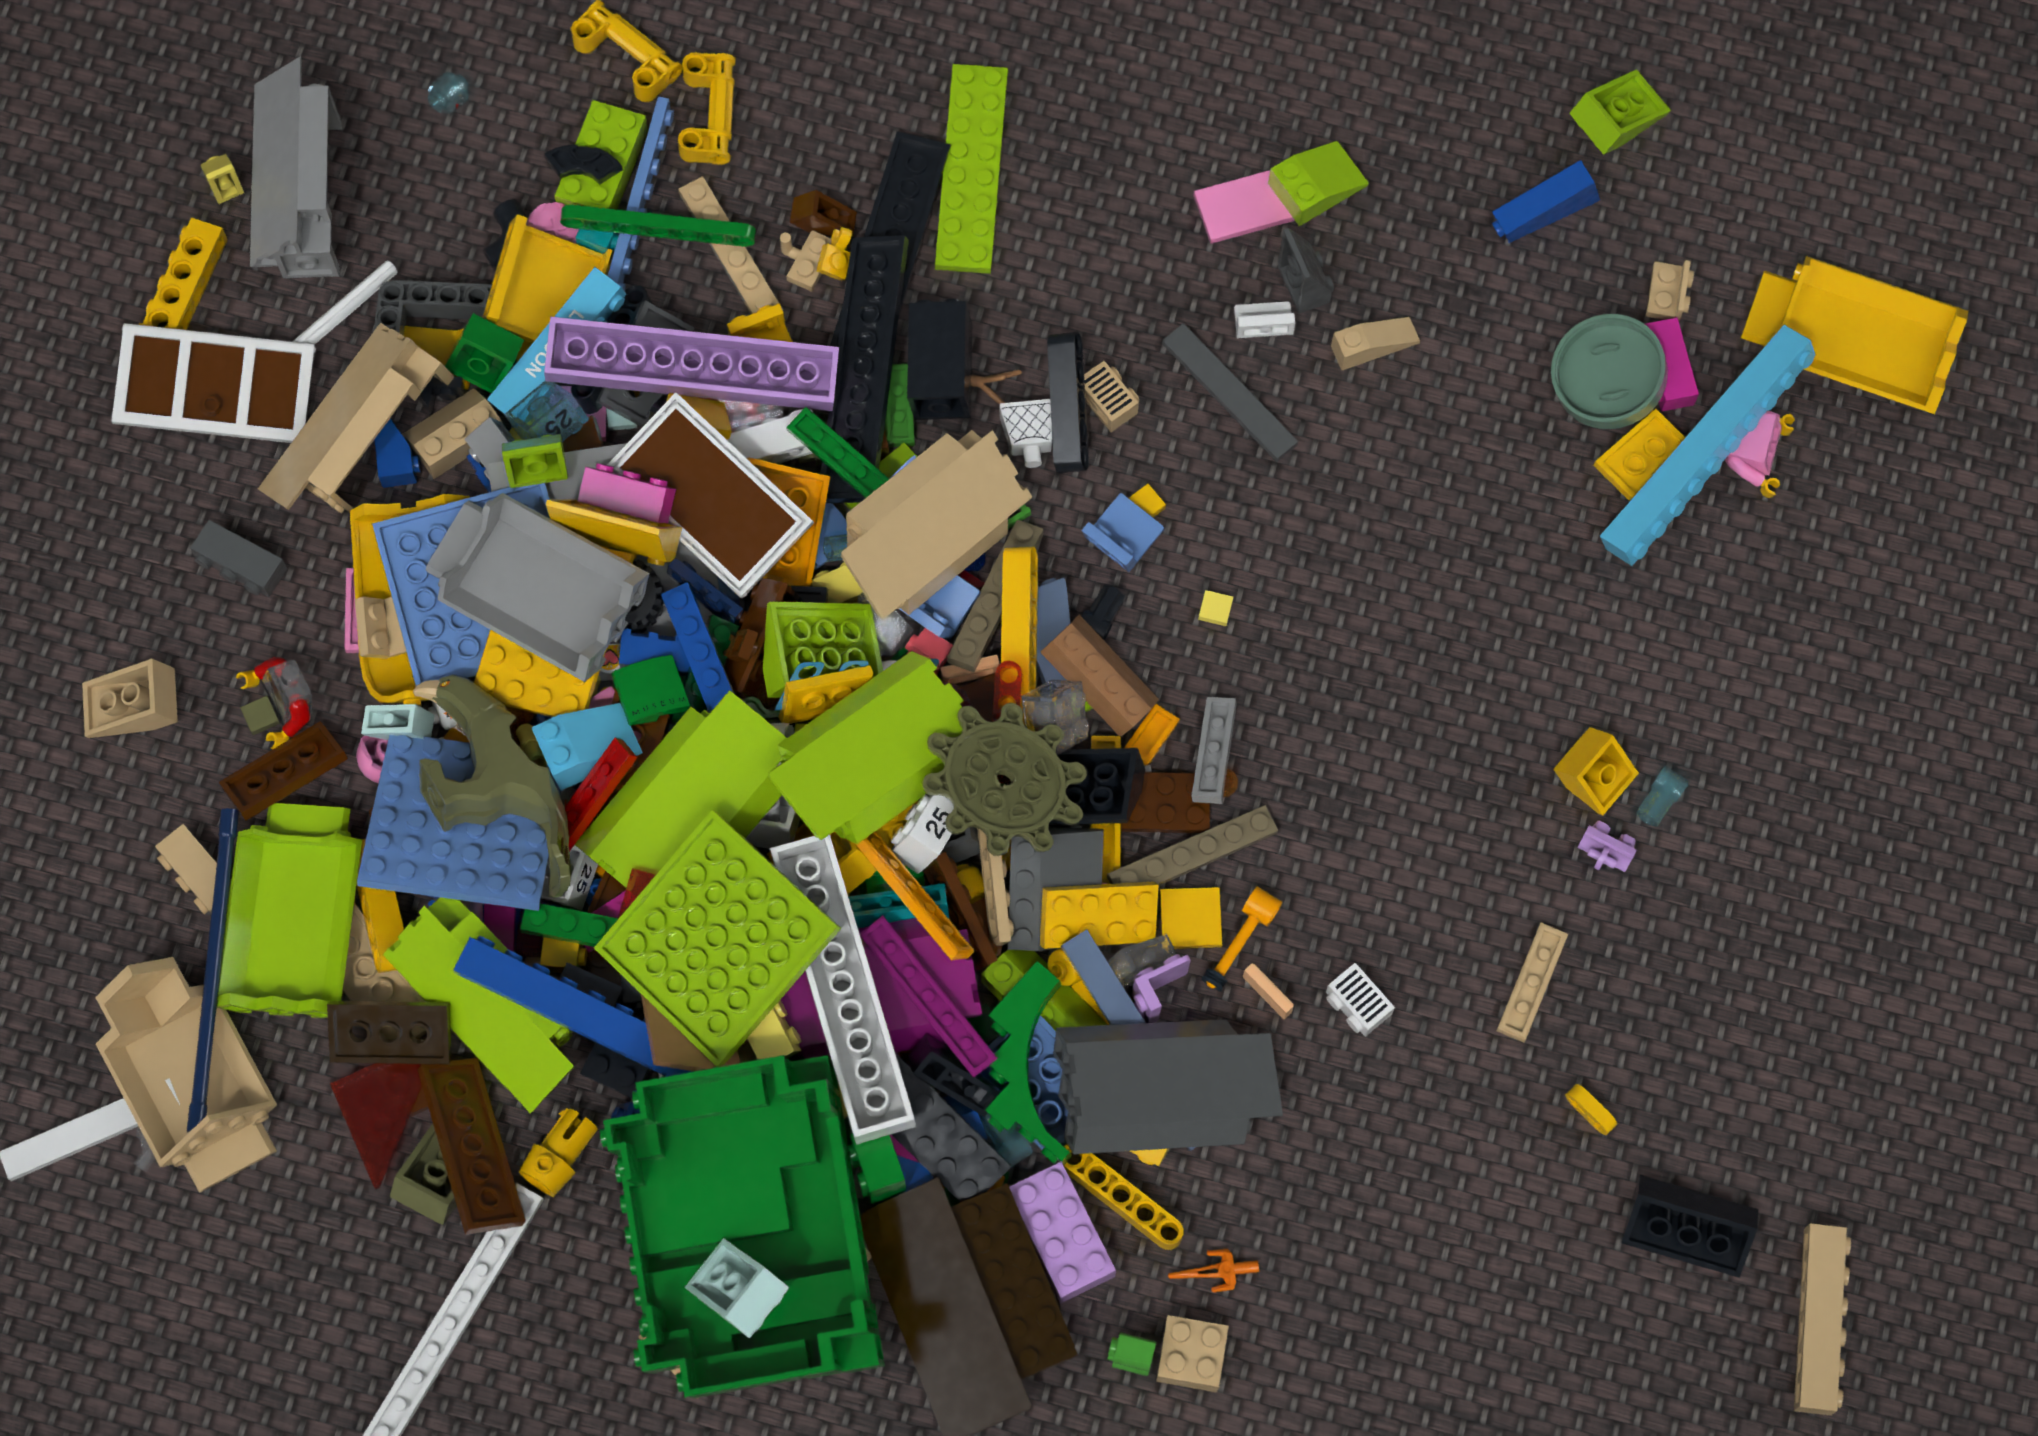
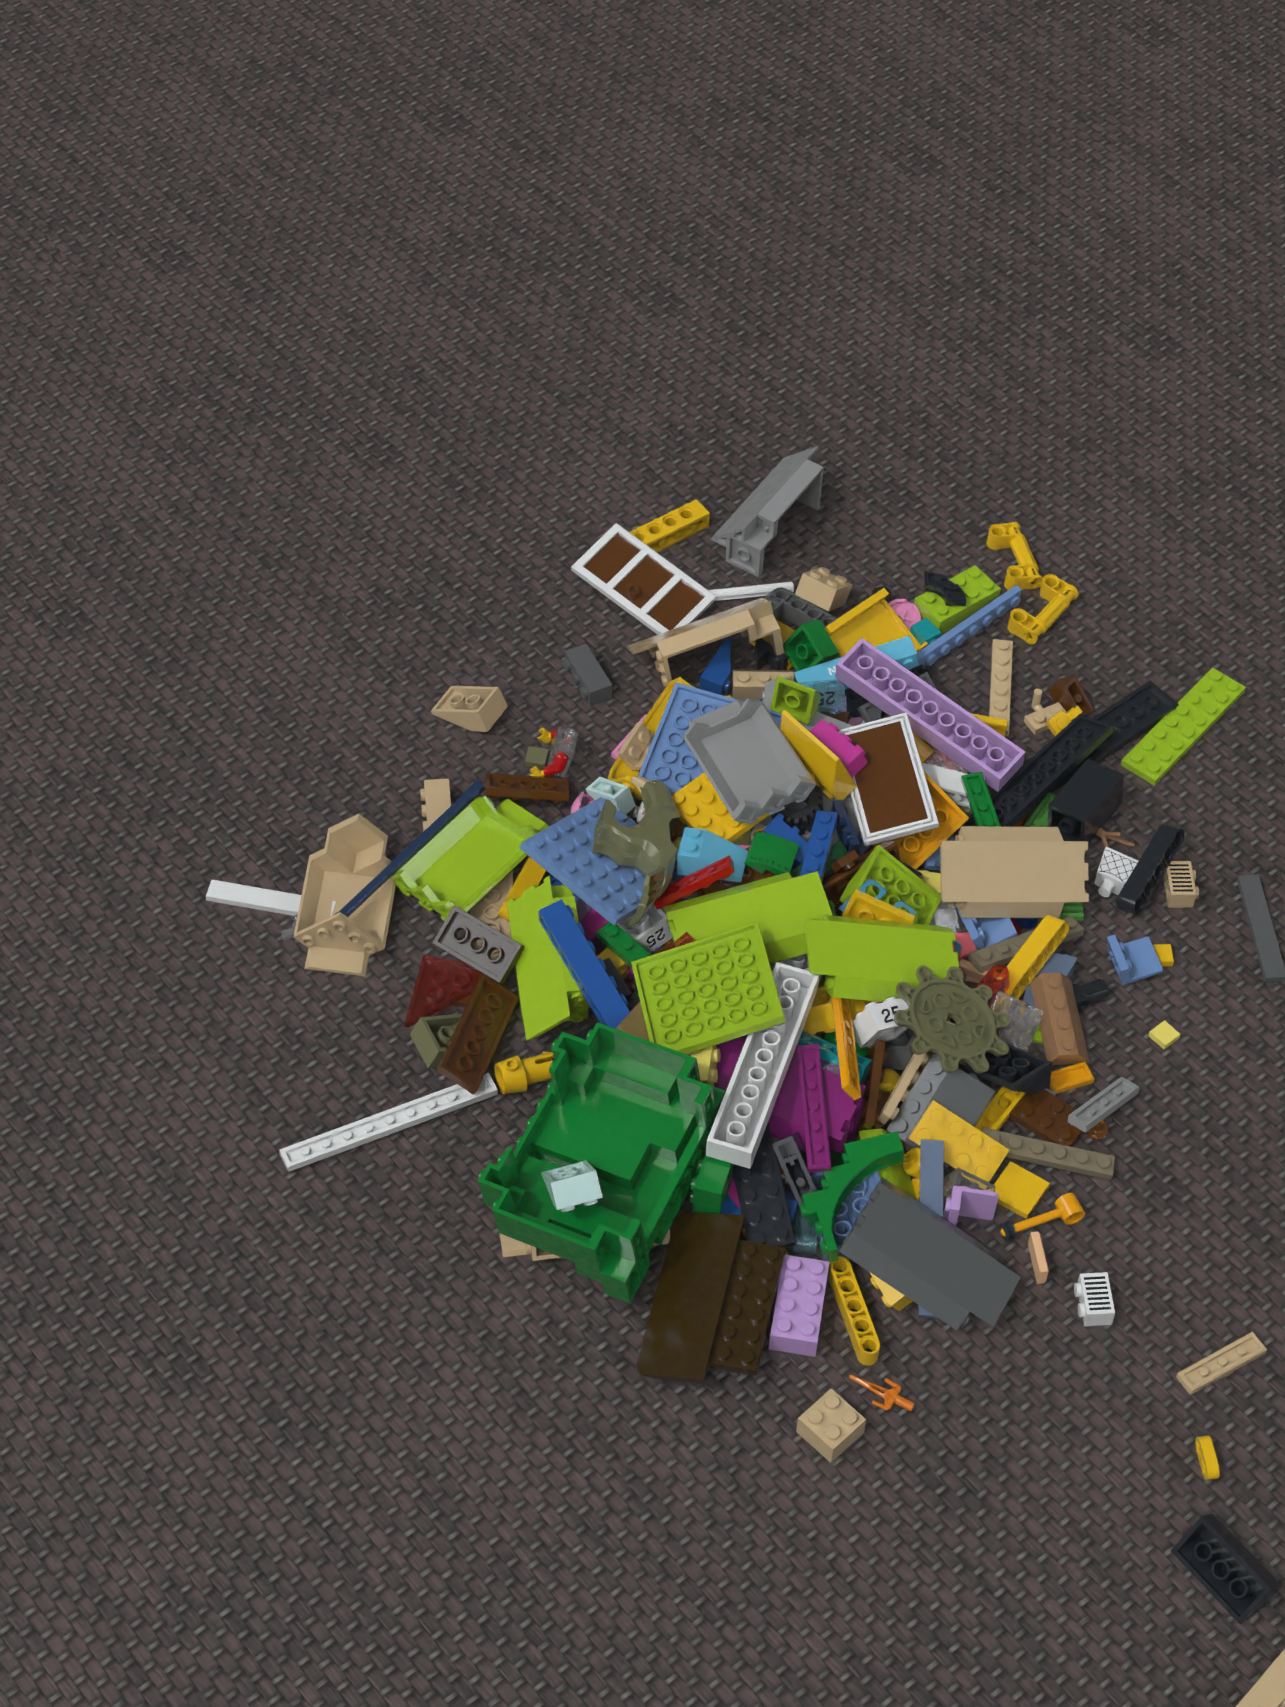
camera: 35 degrees right, 20 degrees down
light yellow slope [200,153,244,204] -> none
clear light blue head [428,72,469,114] -> none
green beam [560,205,756,247] -> none
bright green brick [1107,1332,1156,1376] -> none
none -> tan brick [795,567,853,611]

